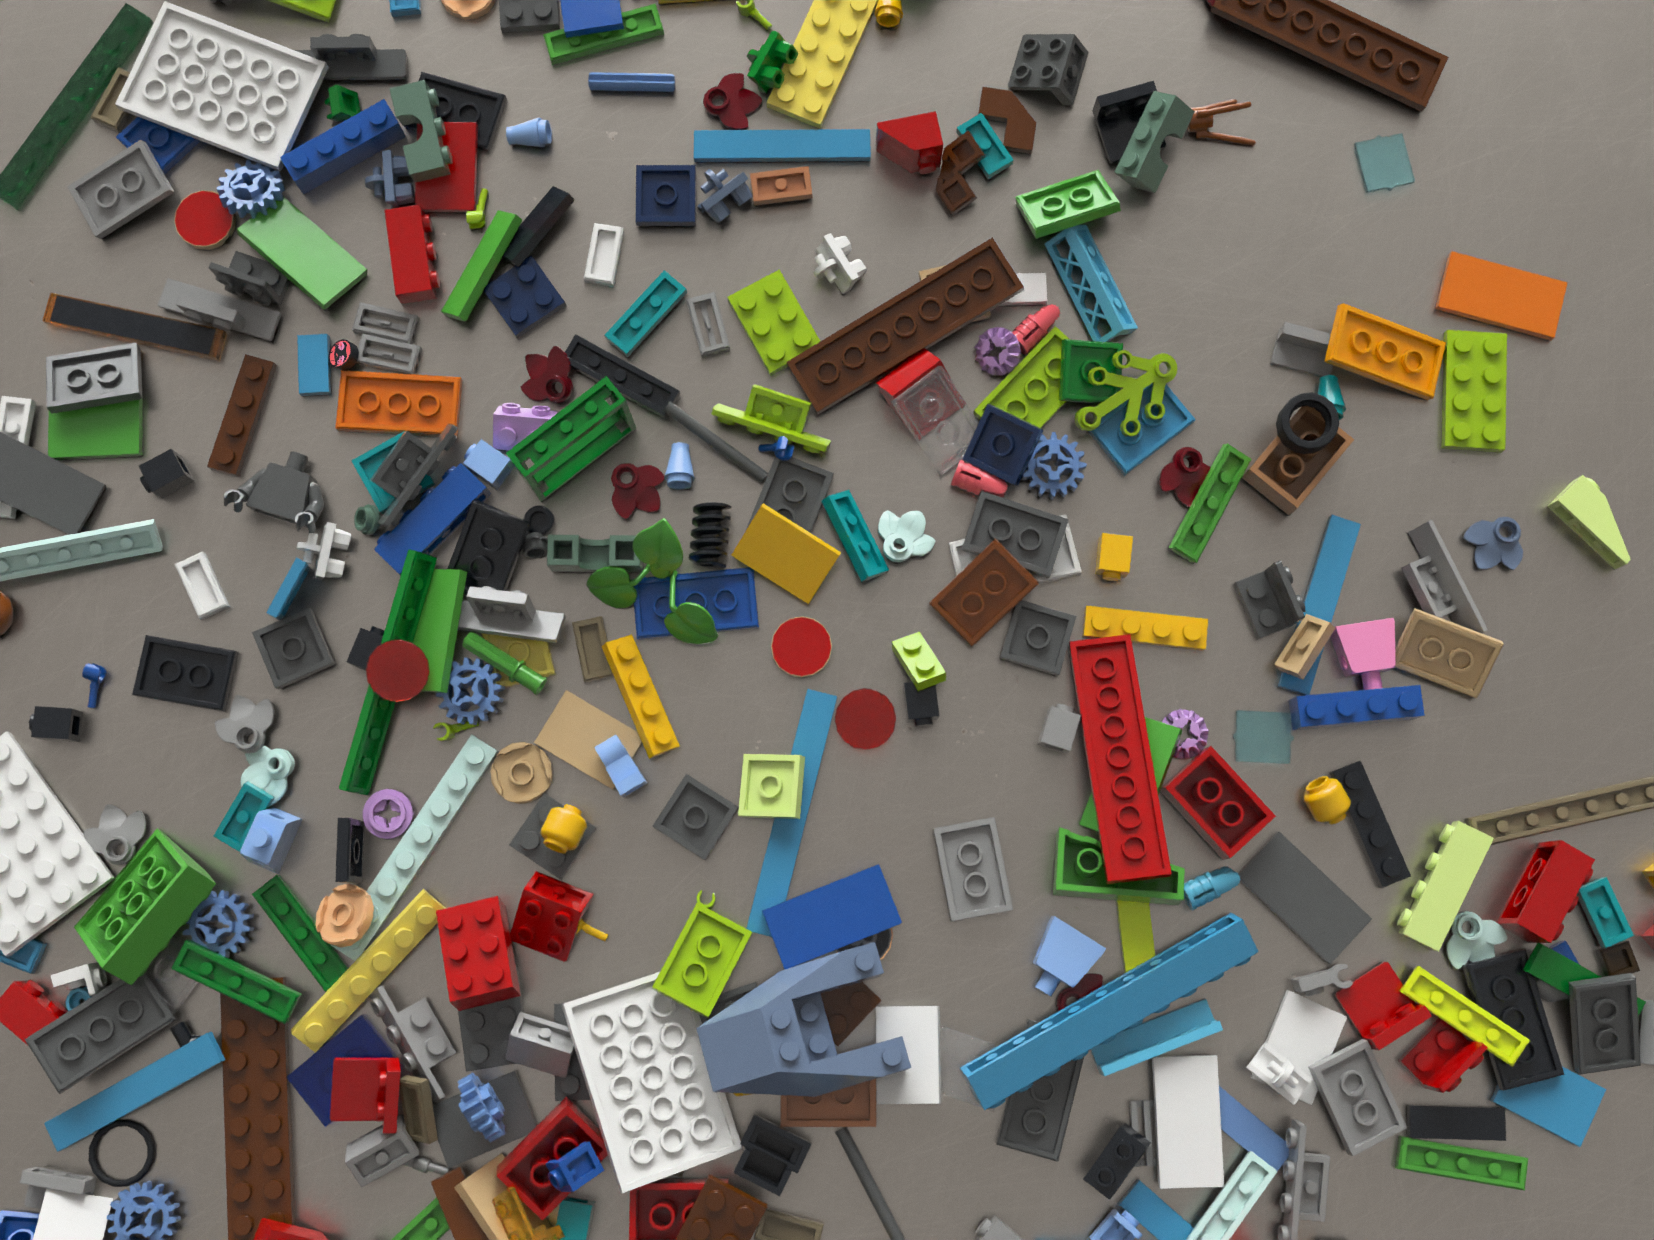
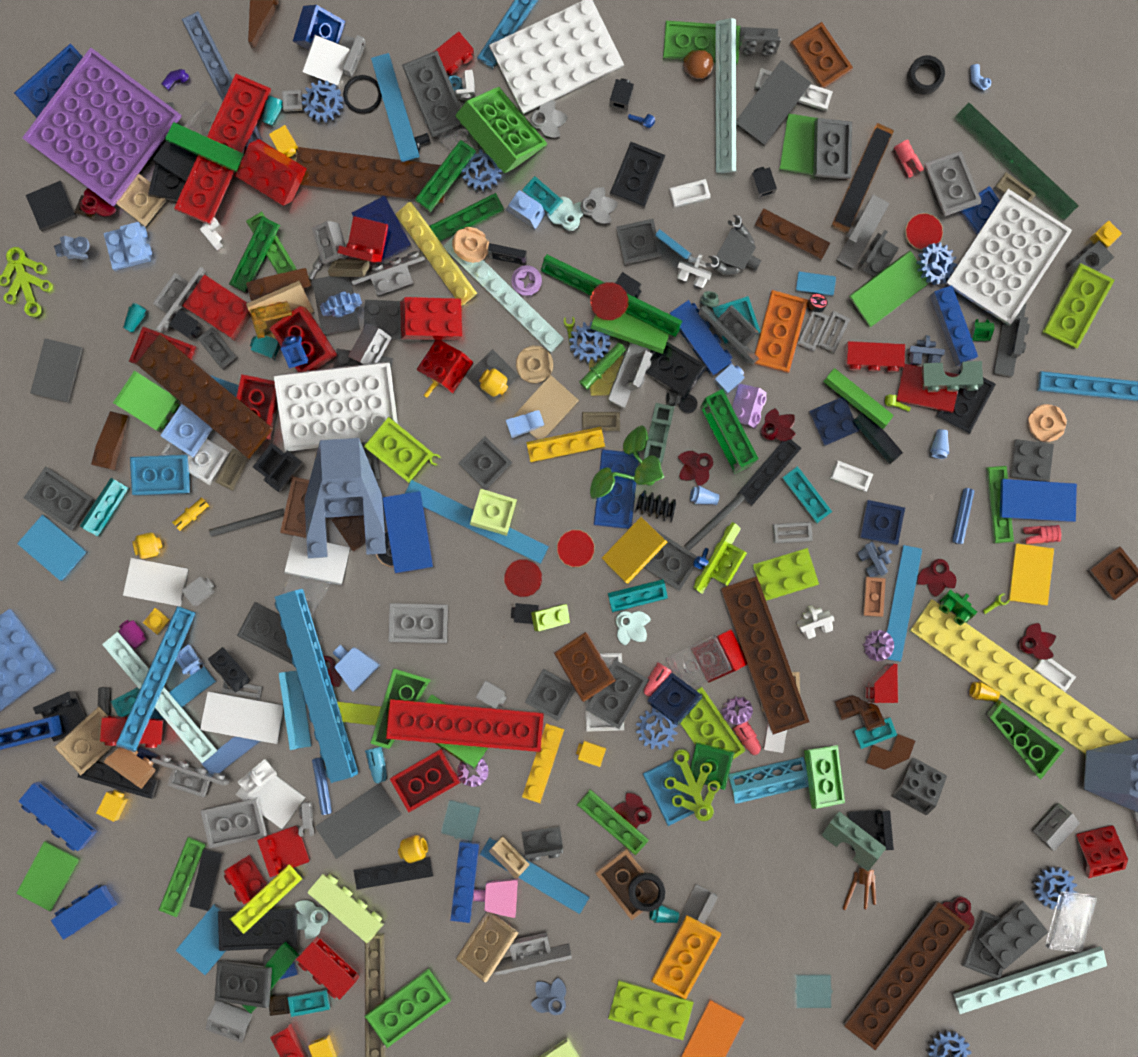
camera: 100 degrees right, 5 degrees up
none -> medium blue axle [312,757,332,815]
none -> bright green tile [364,968,451,1048]
none -> lavender gear [863,630,894,661]
none -> coral hinge [893,140,924,178]

